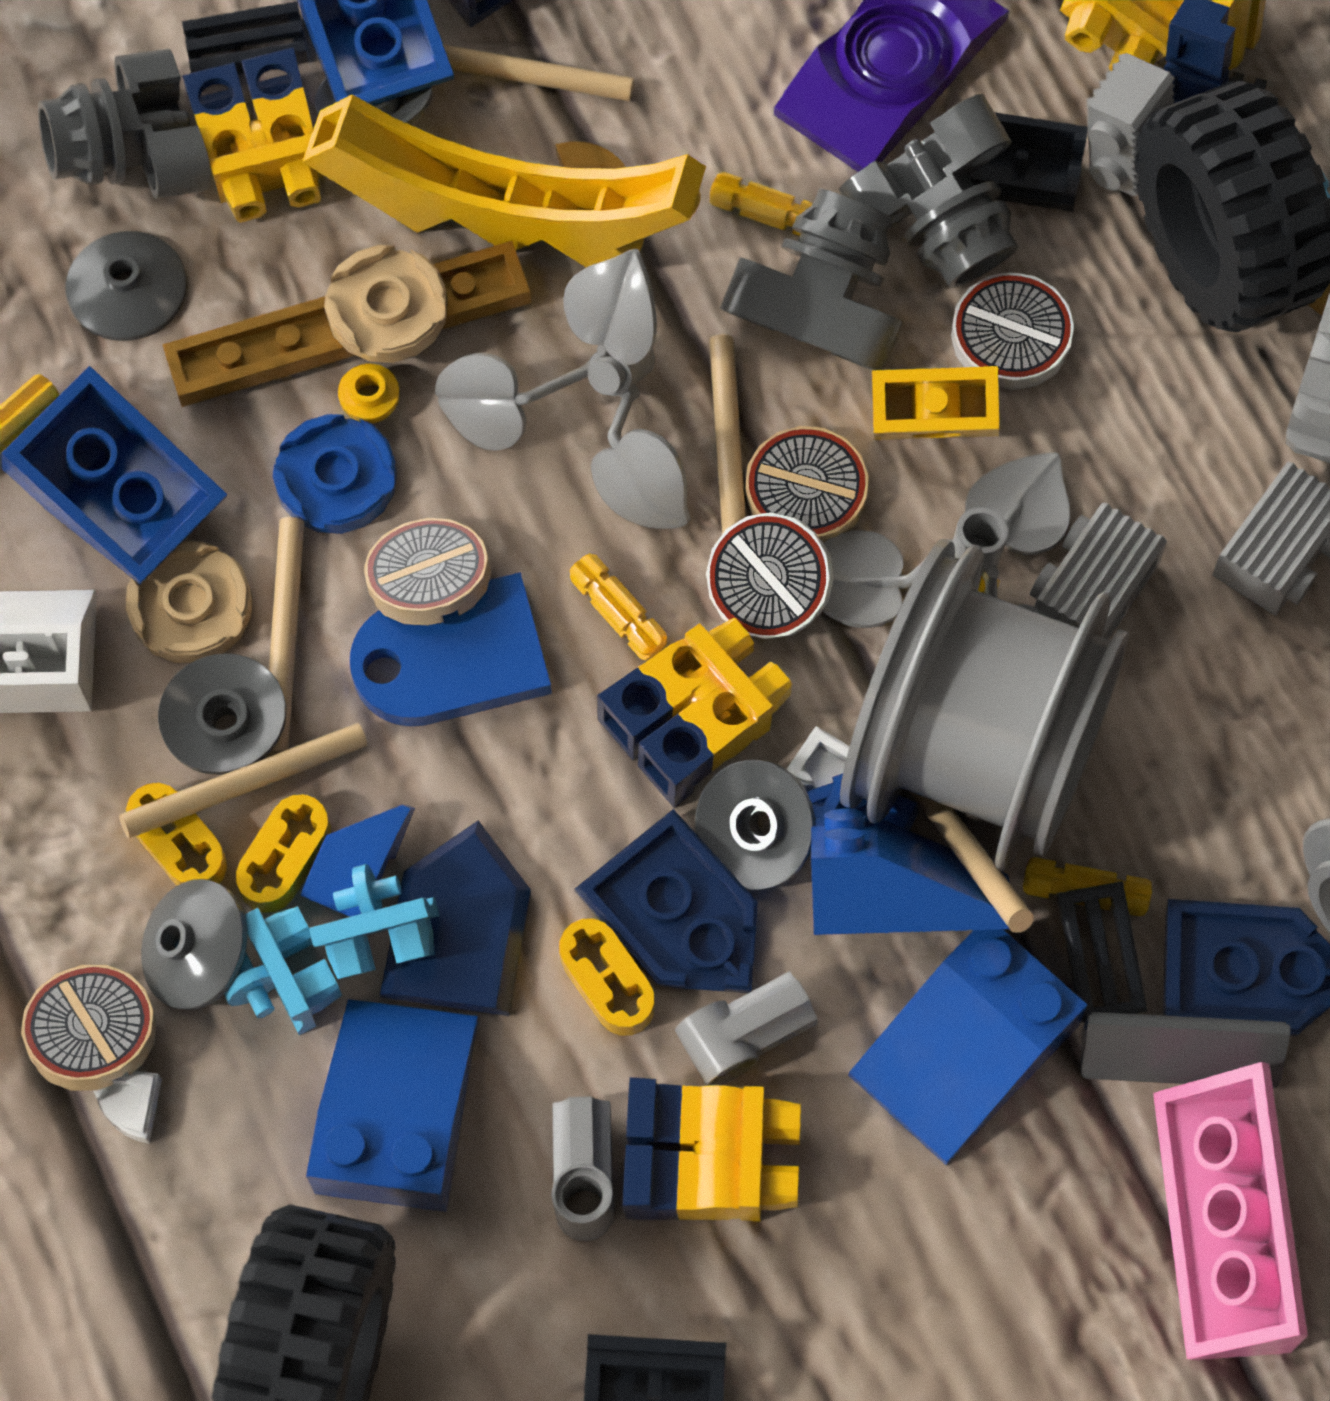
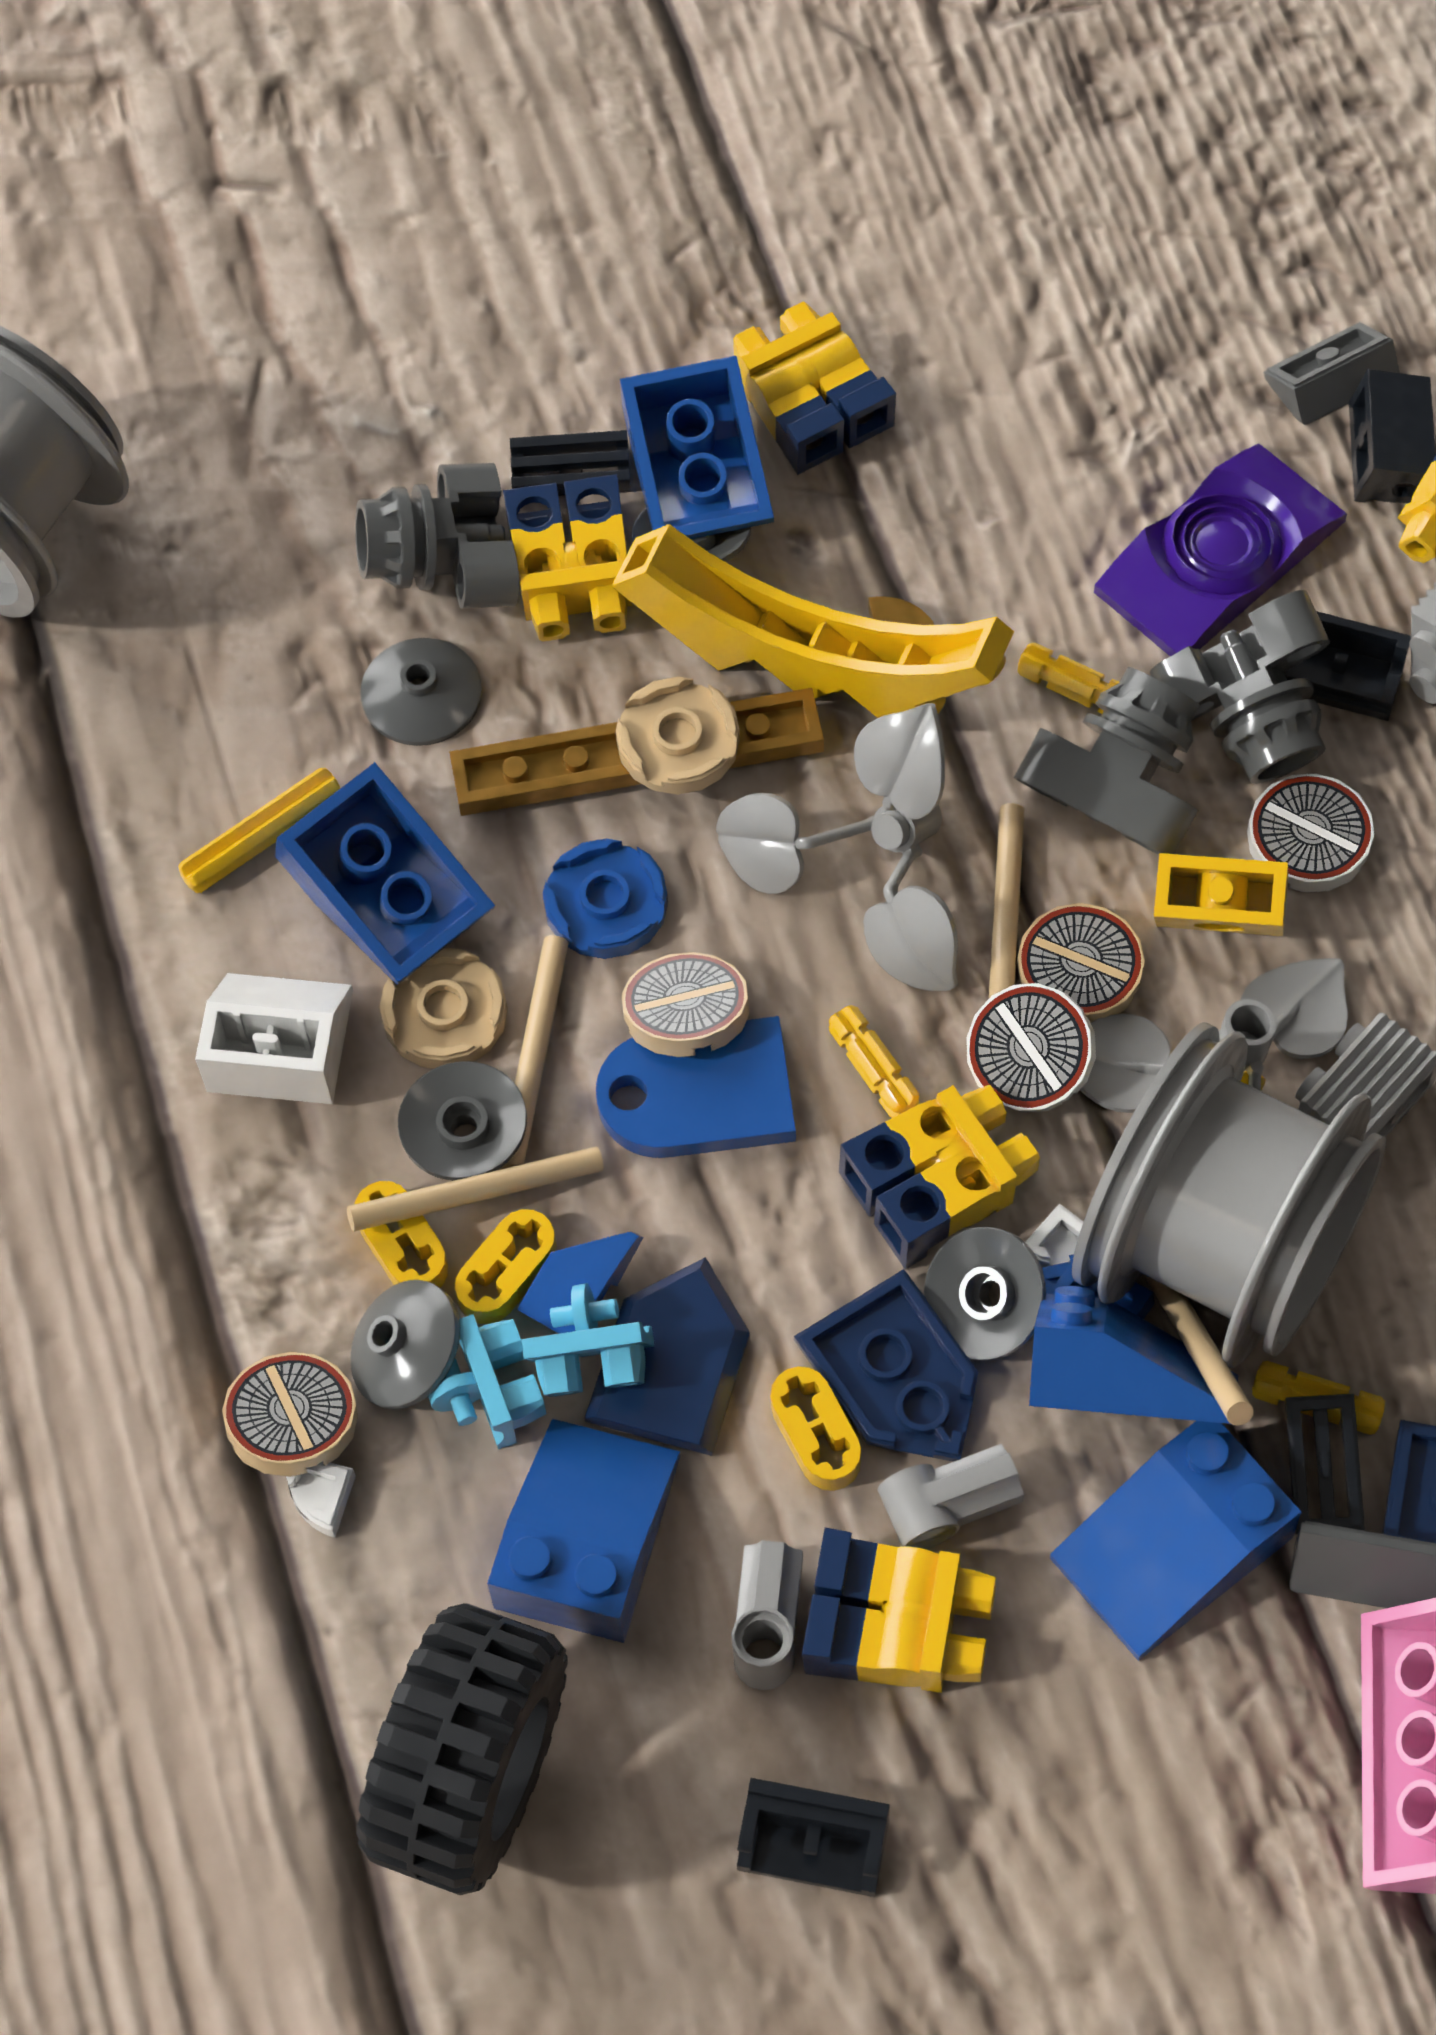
camera: 10 degrees right, 5 degrees down
yellow plate [338,363,400,424] -> none
tan bar [443,44,634,101] -> none

